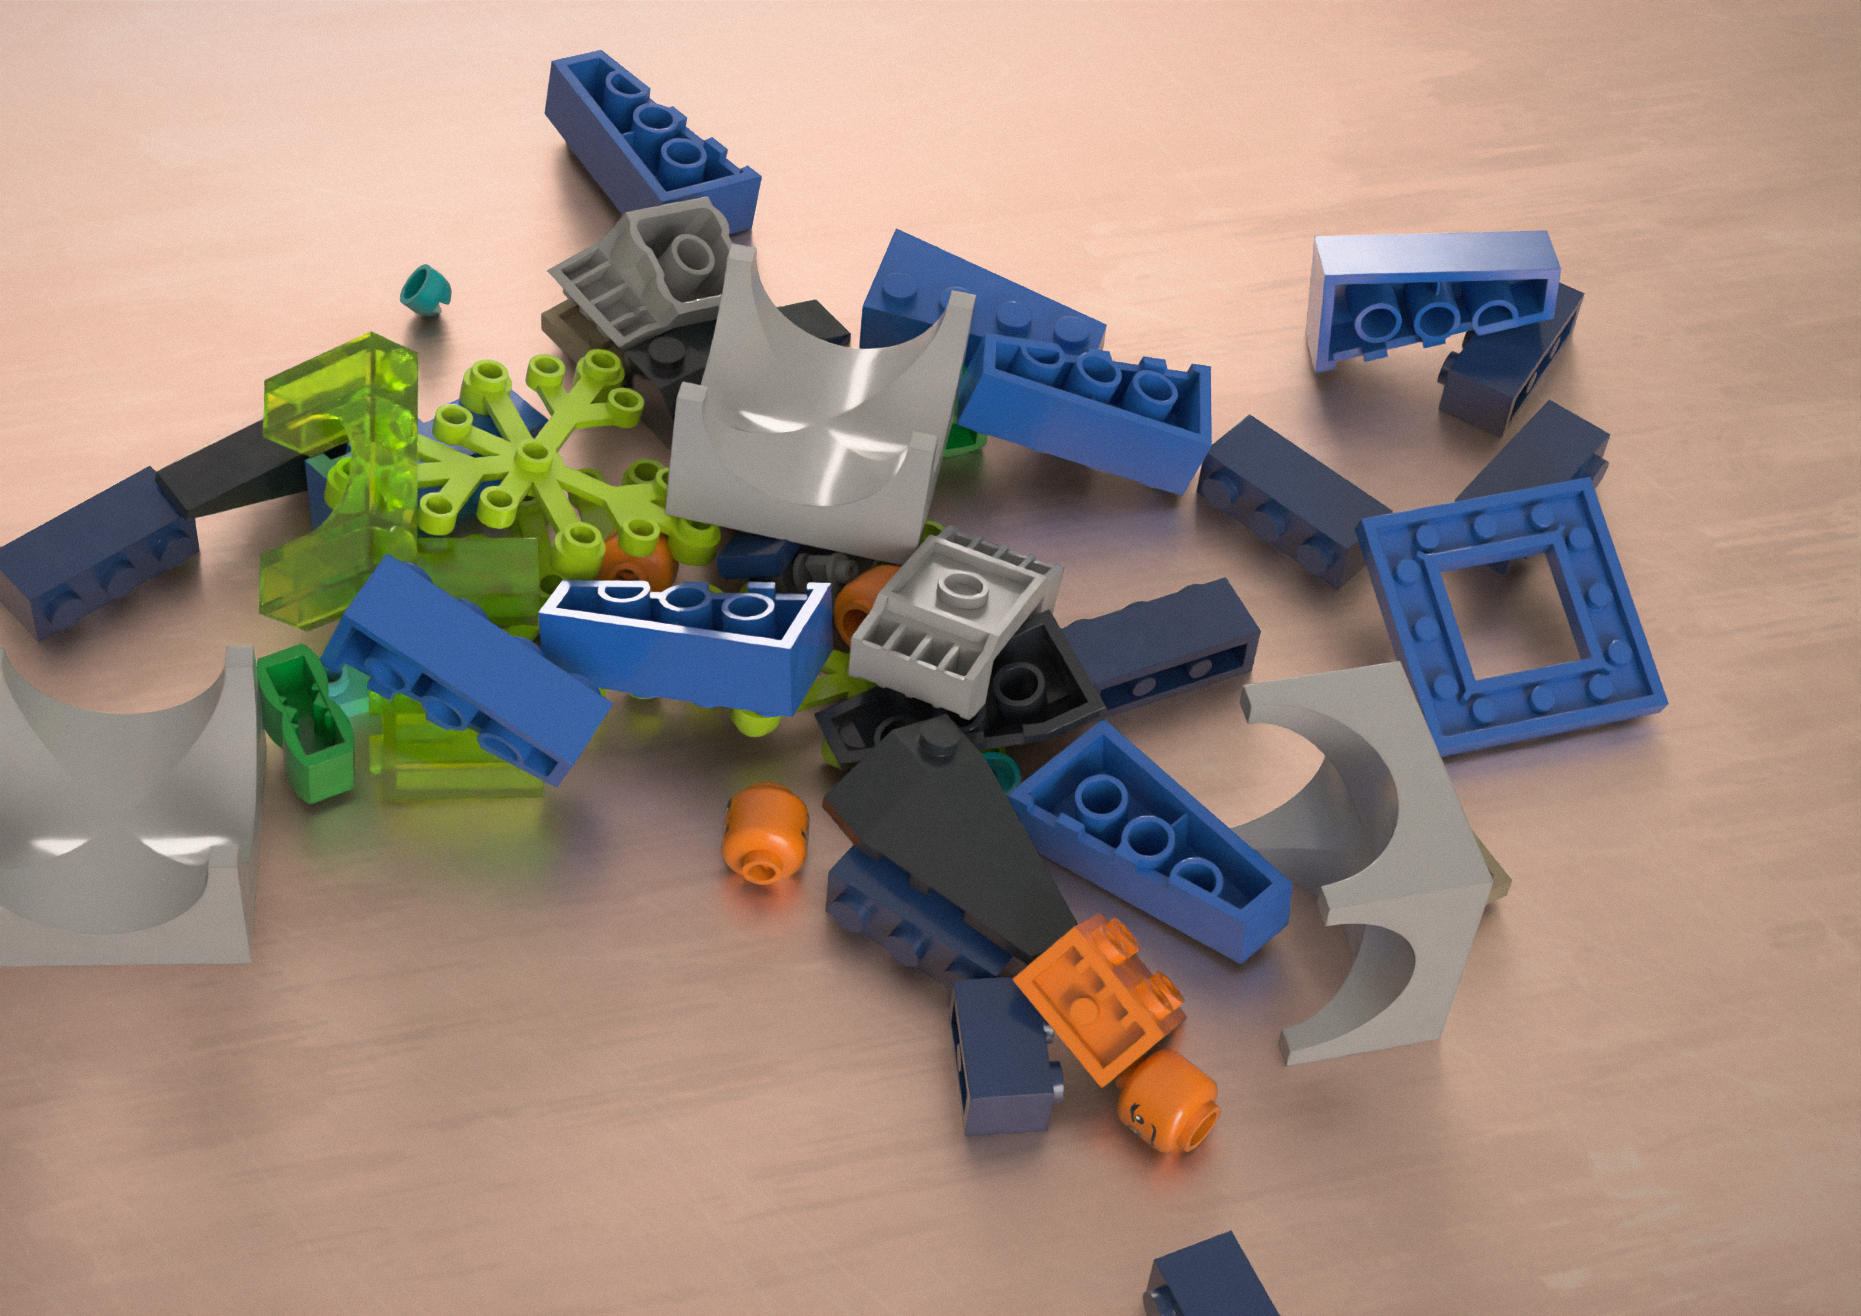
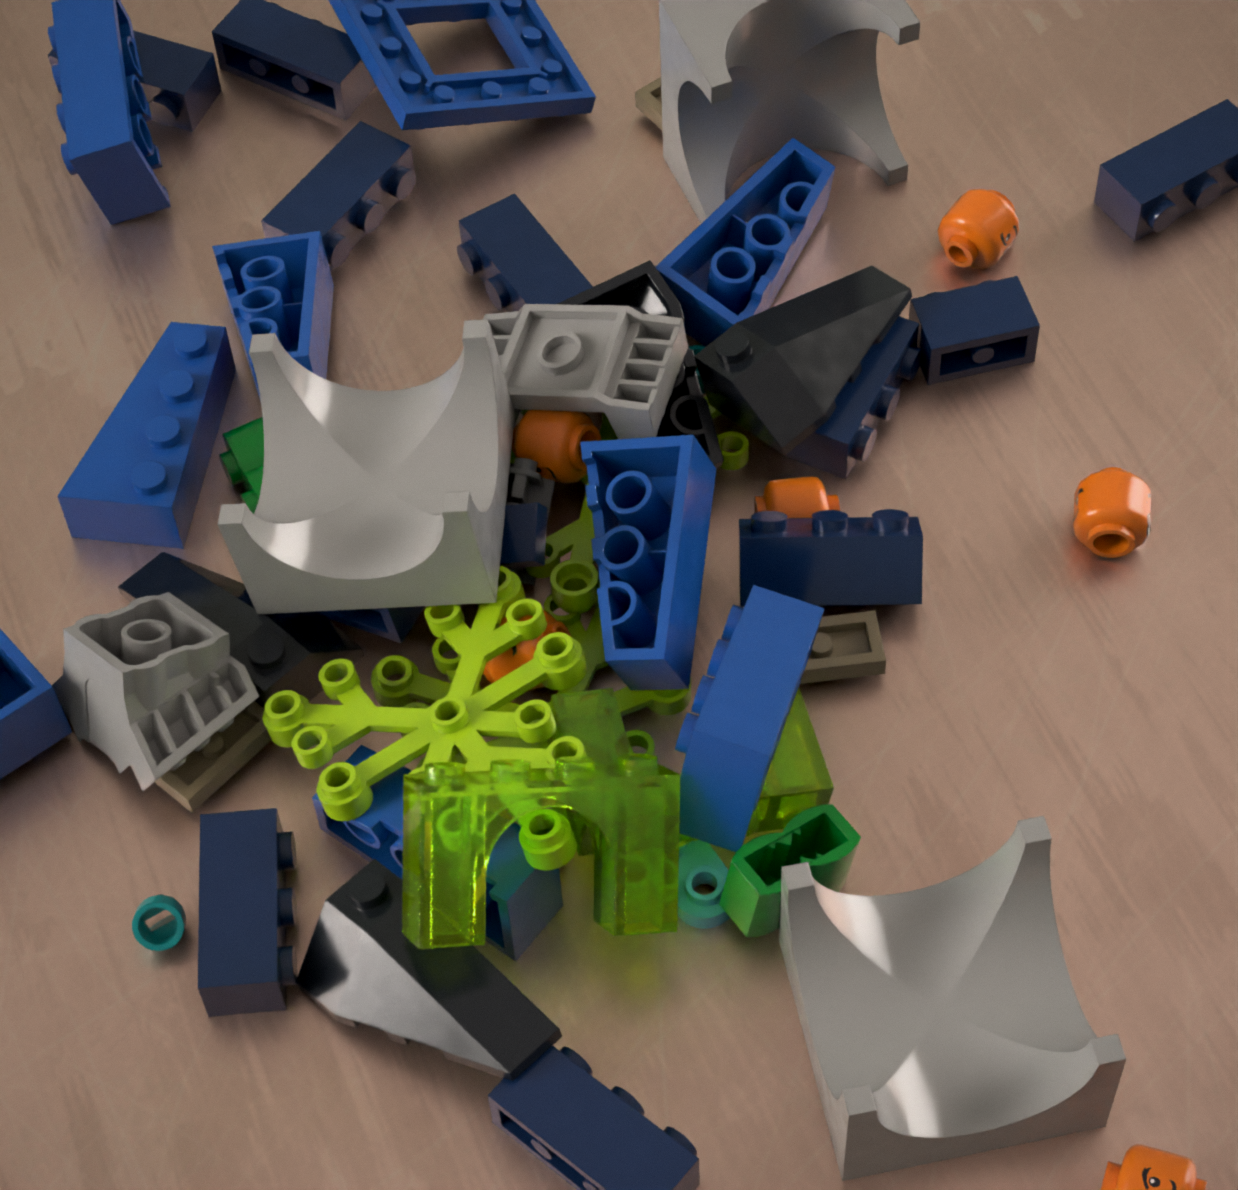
camera: 90 degrees left, 5 degrees up
orange bracket [1012,913,1187,1088] -> none
none -> dark blue brick [198,808,298,1017]
none -> dark blue brick [739,509,923,607]
none -> dark tan plate [800,610,886,684]
none -> orange head [1073,467,1152,558]

